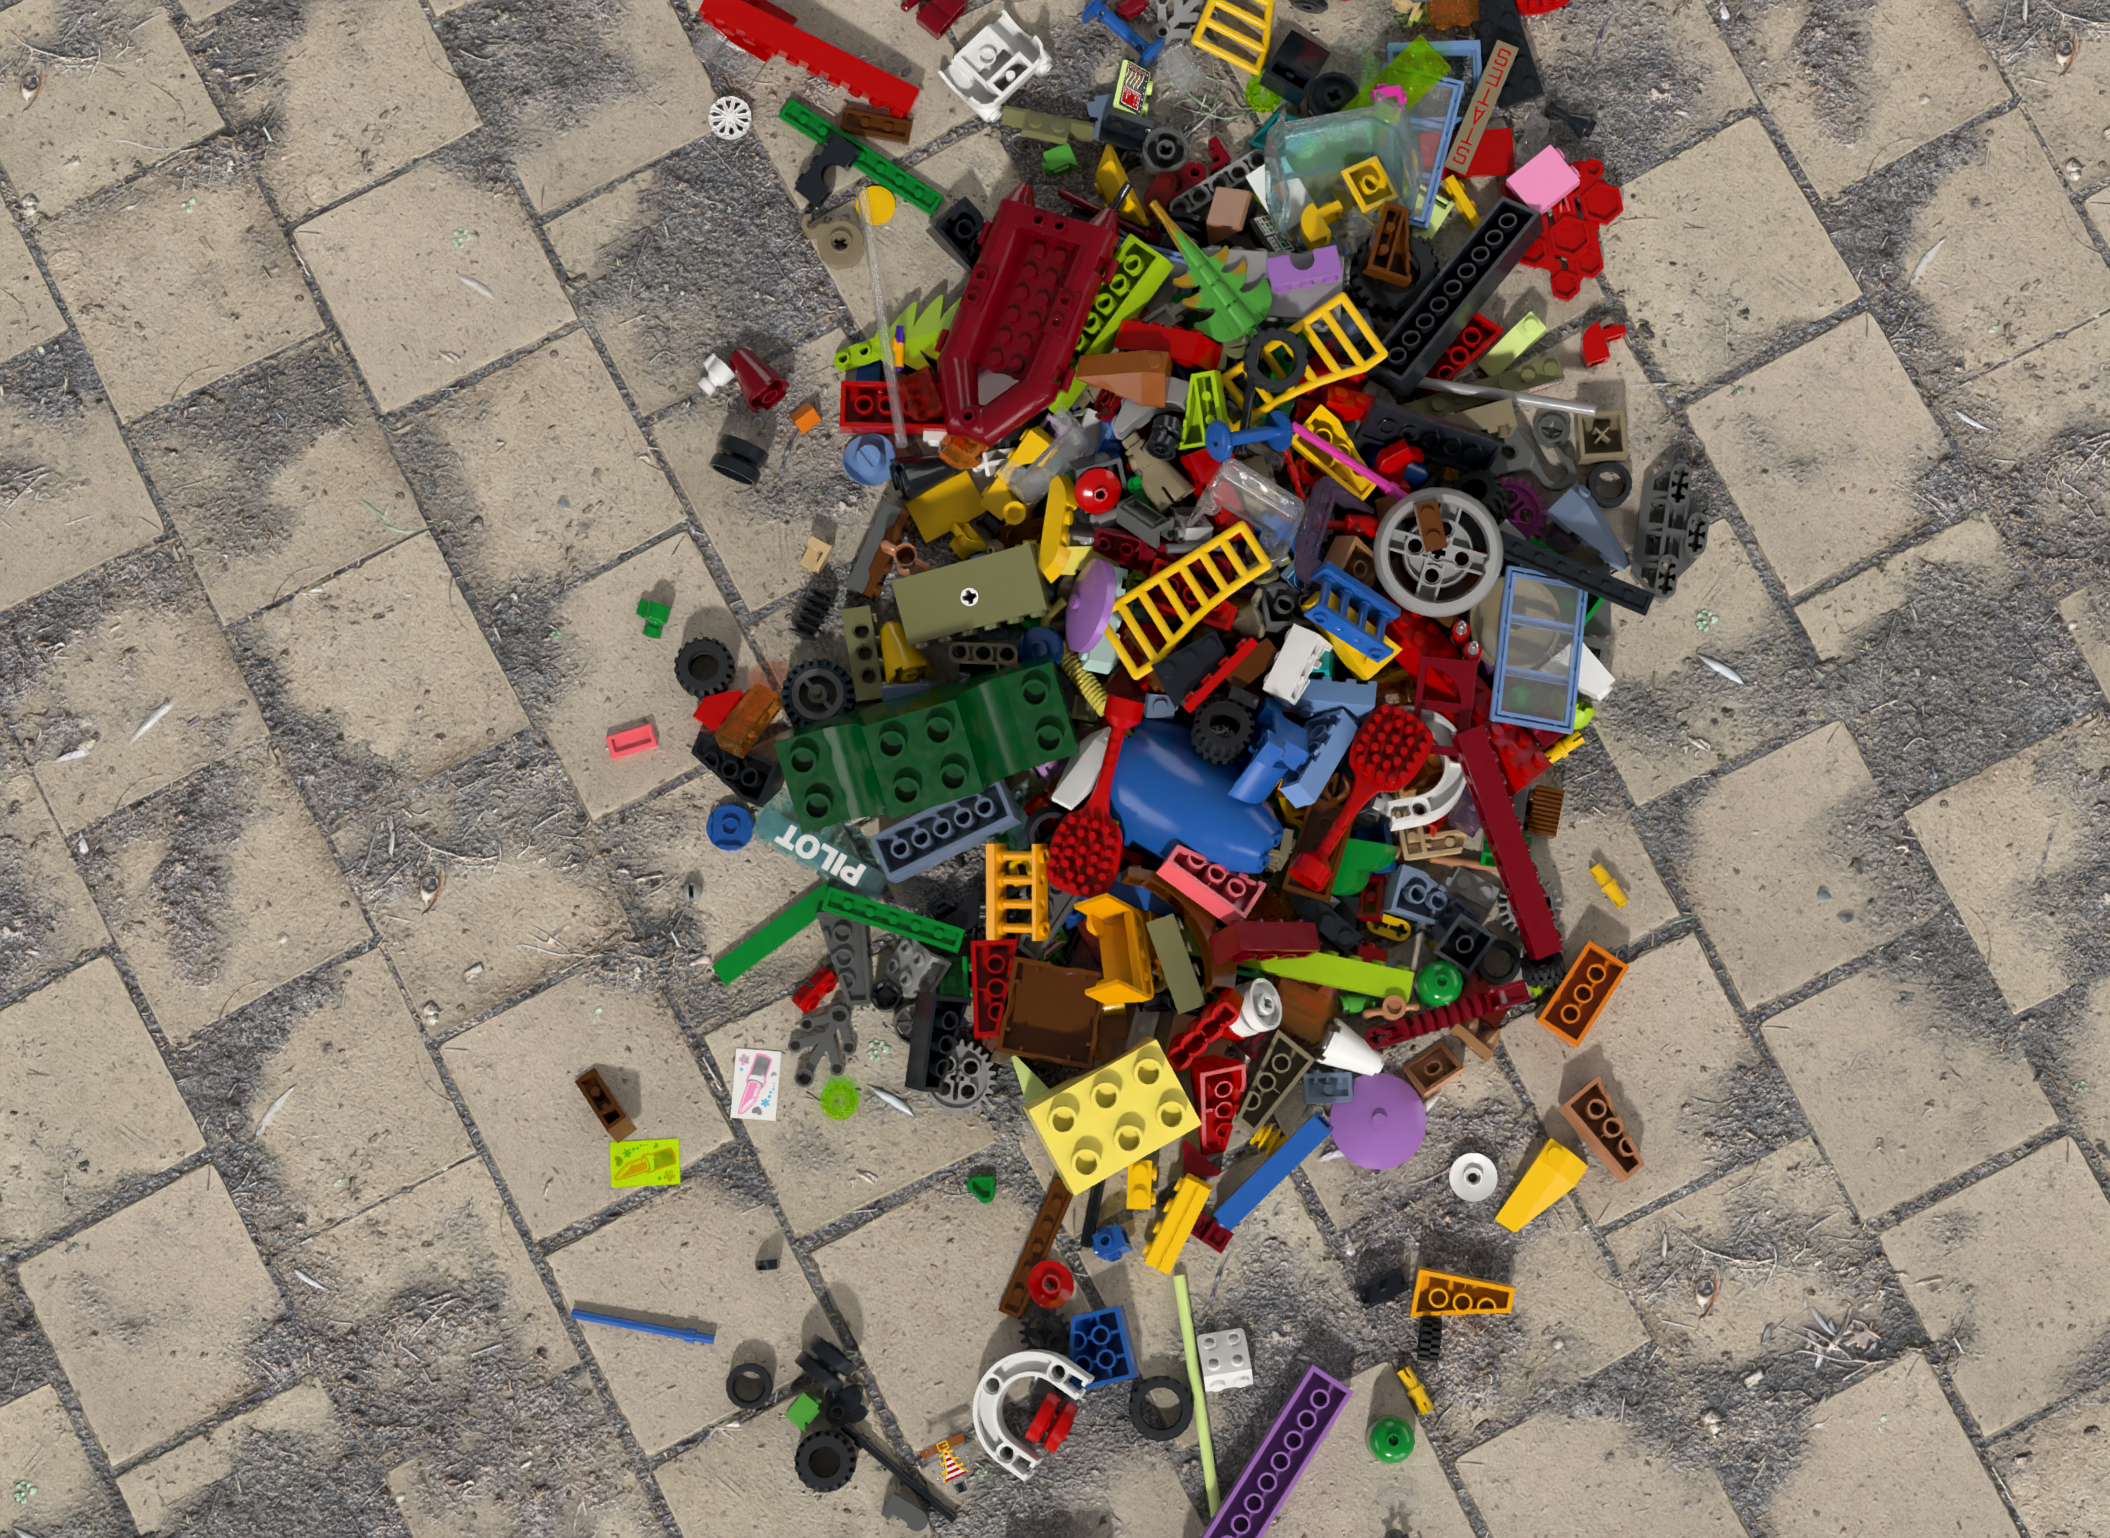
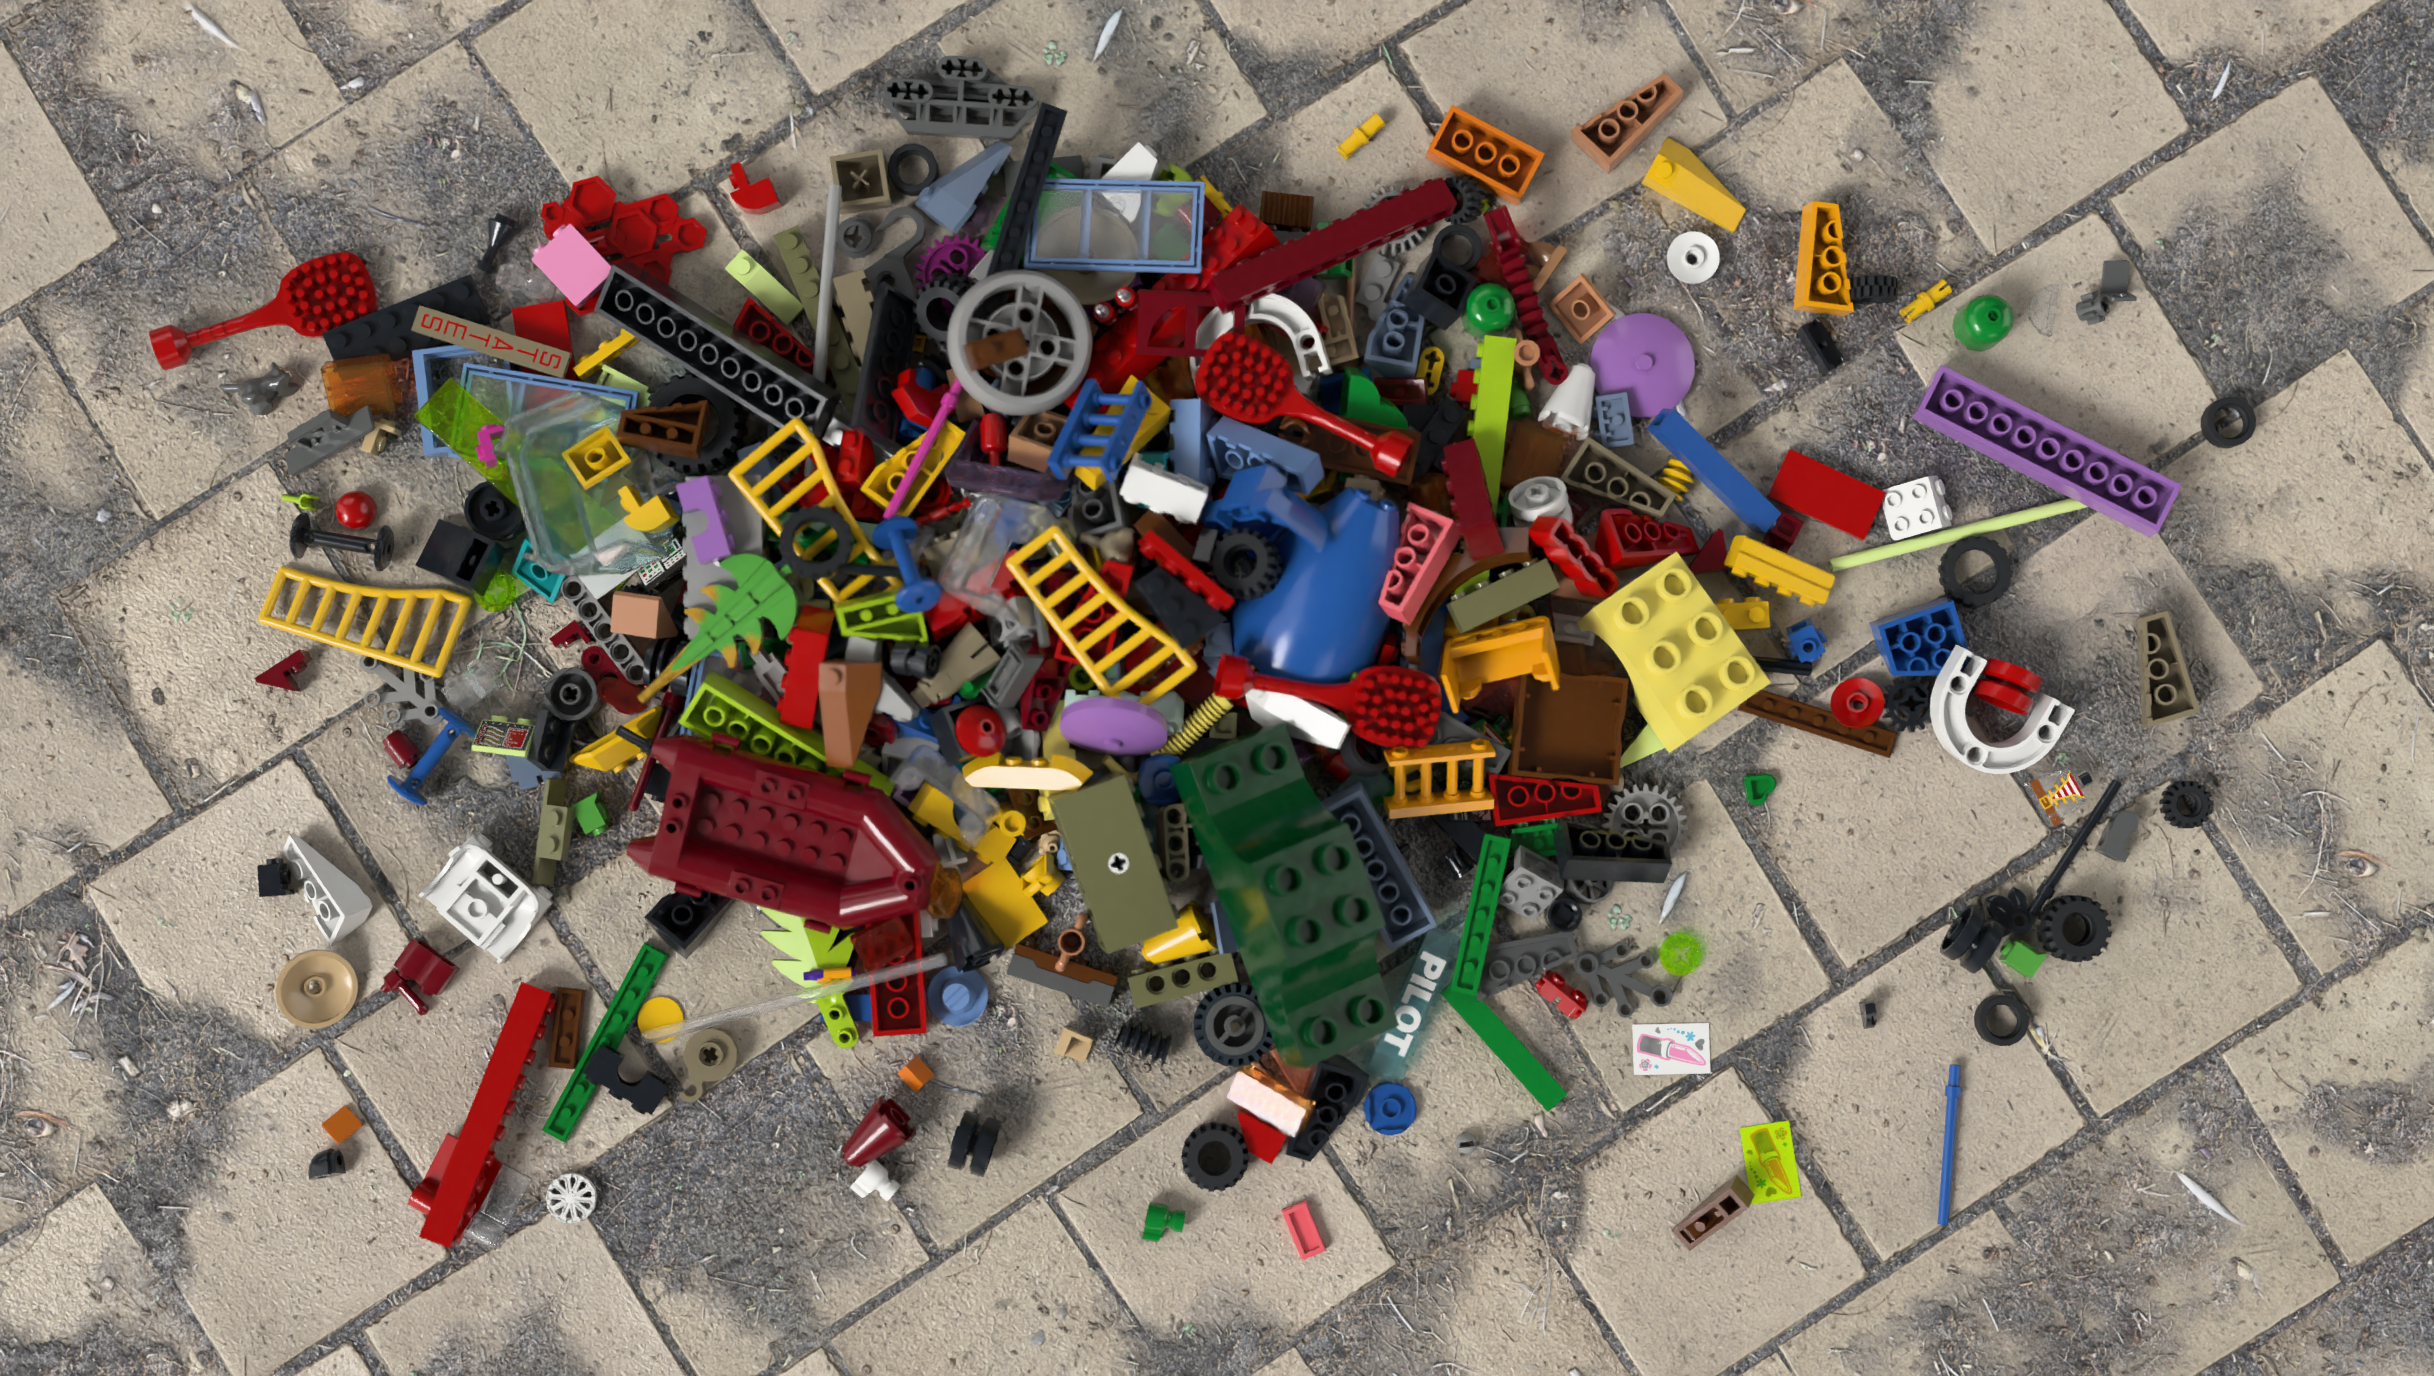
camera: 100 degrees left, 5 degrees up
none -> red tile [1767,449,1885,541]

